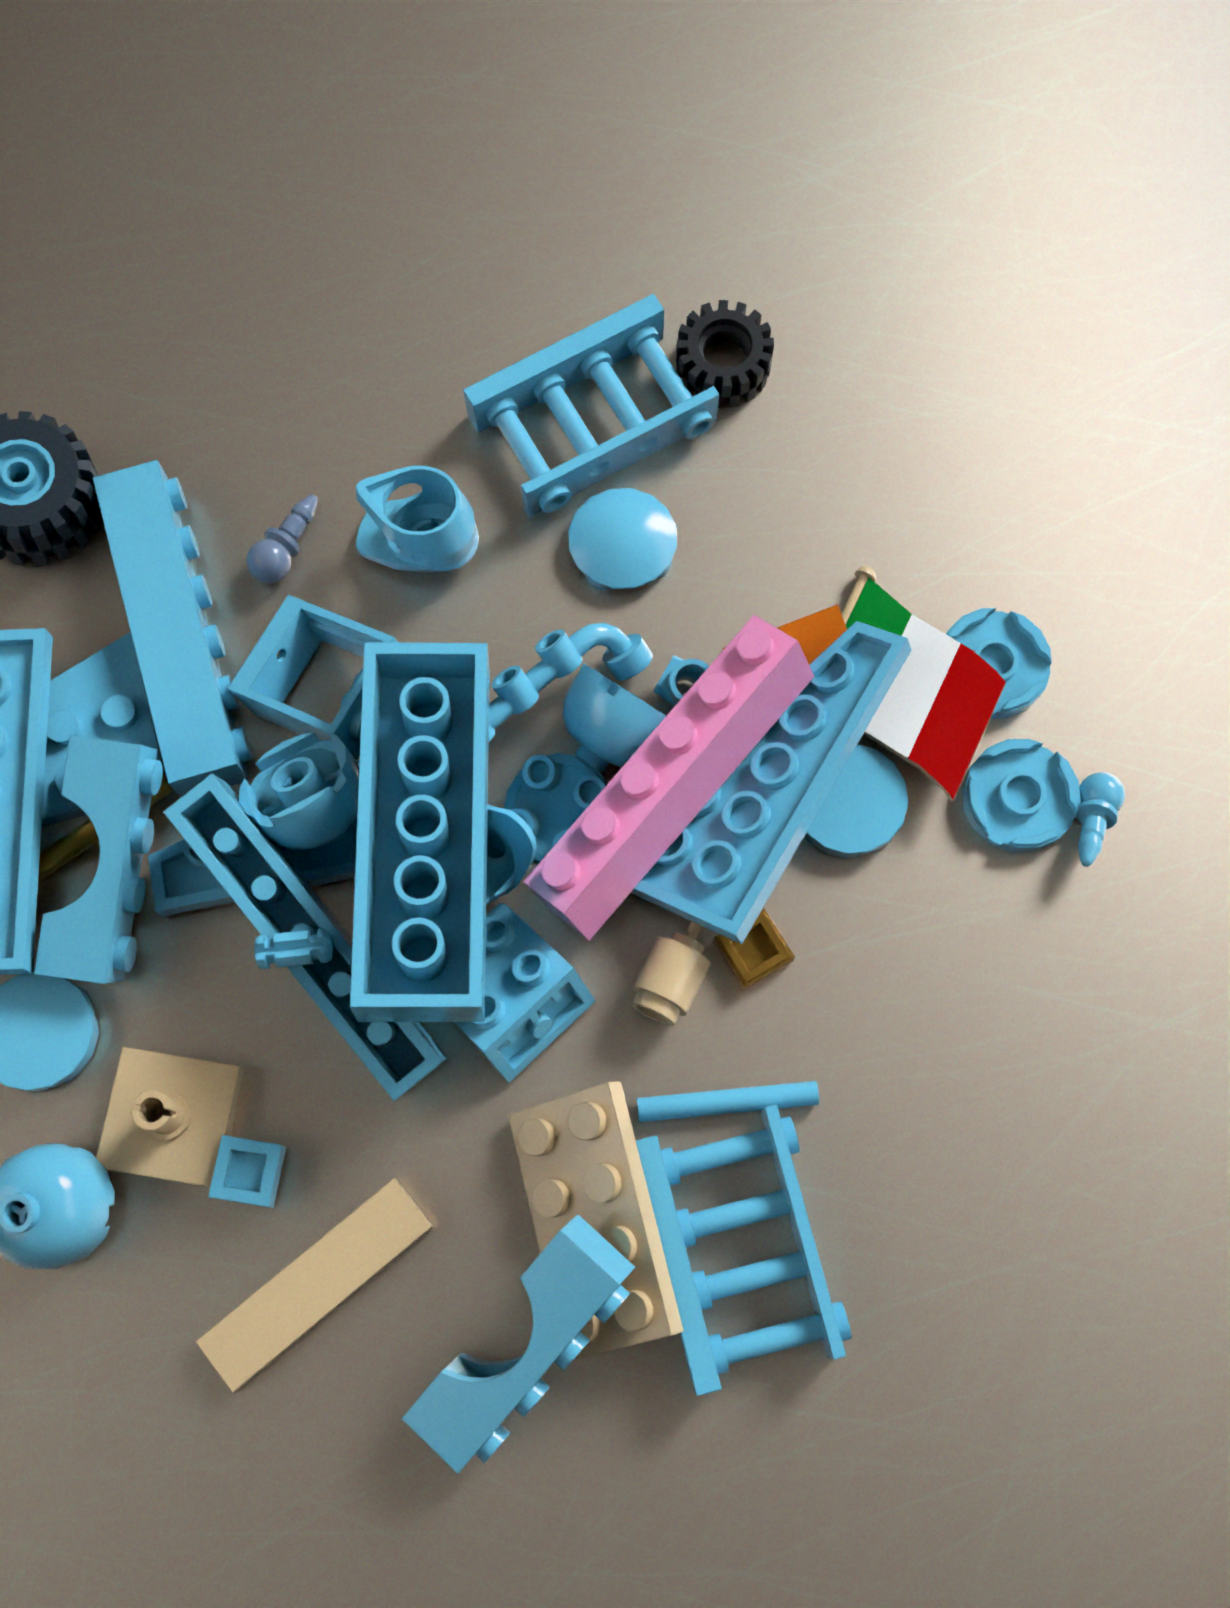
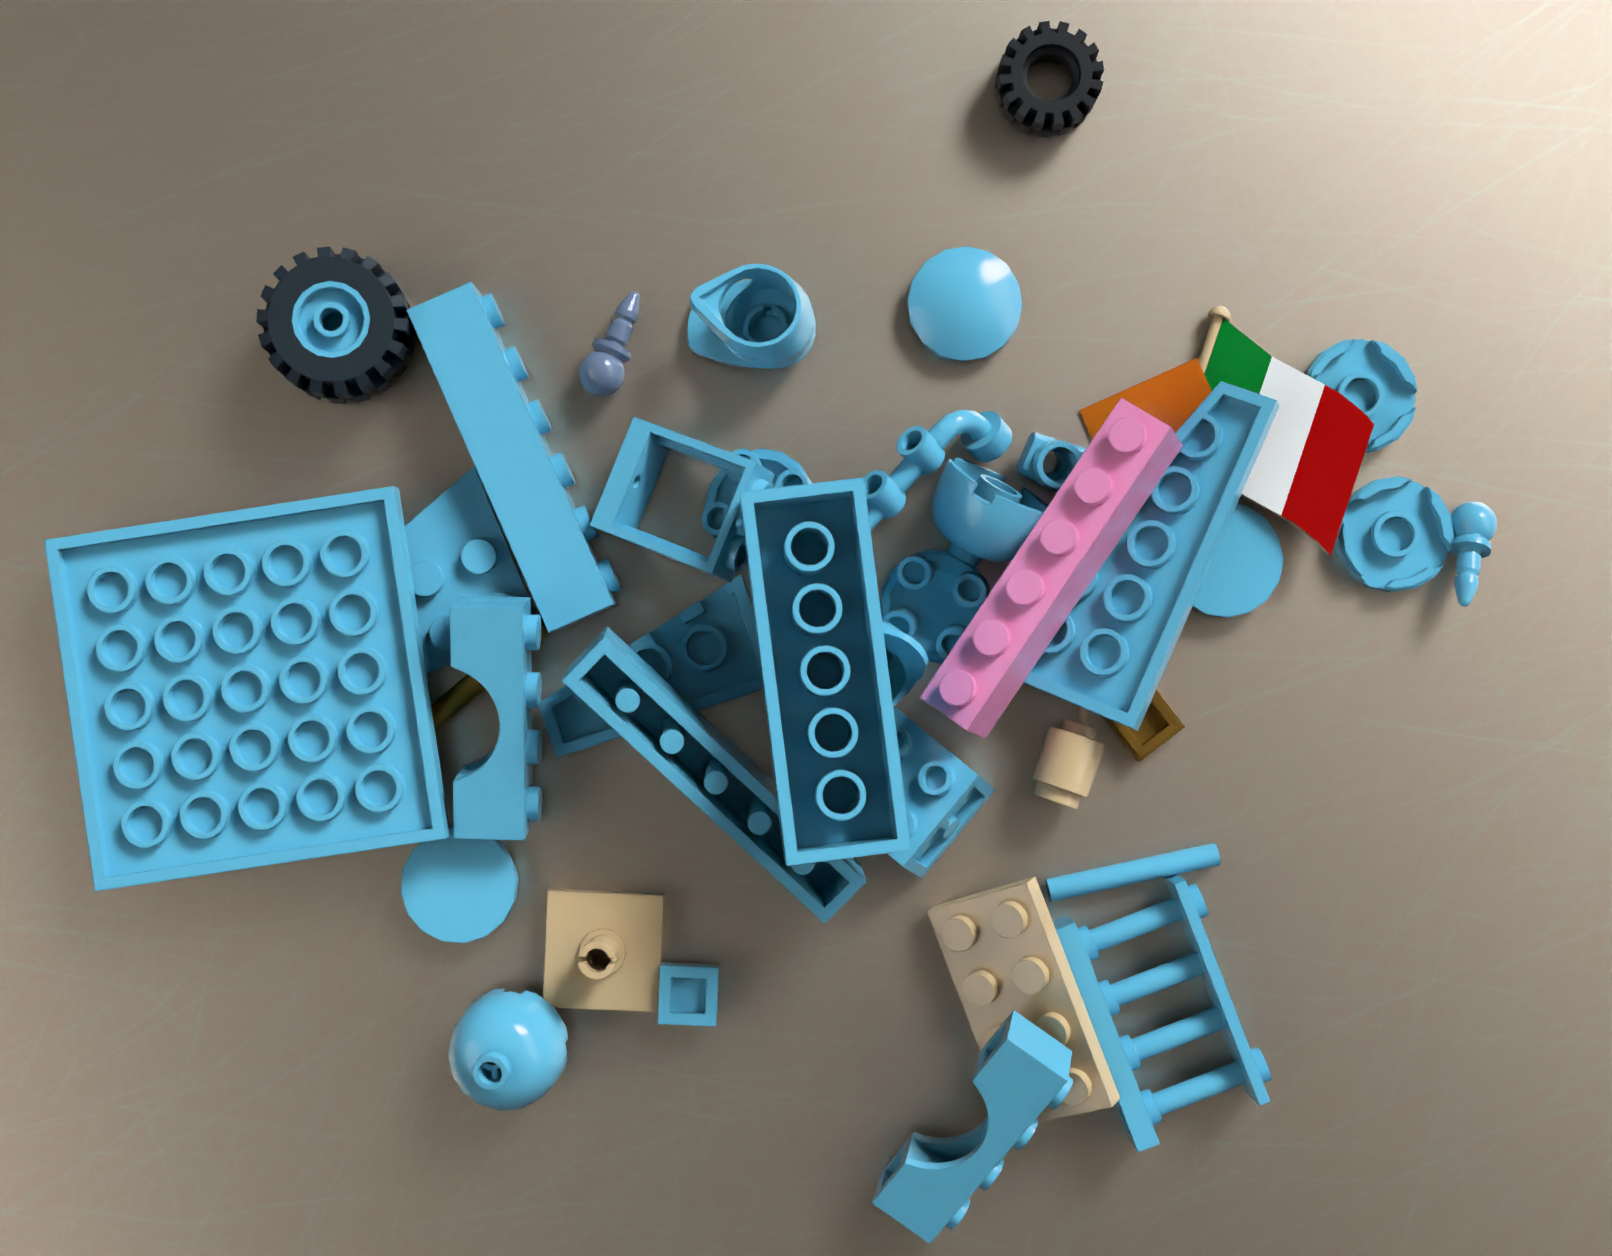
camera: 10 degrees left, 15 degrees up
tan tile [195,1178,434,1393] -> none
medium azure cylinder [239,732,359,850] -> none
medium azure piece [254,929,333,969] -> none
medium azure fence [463,293,719,518] -> none

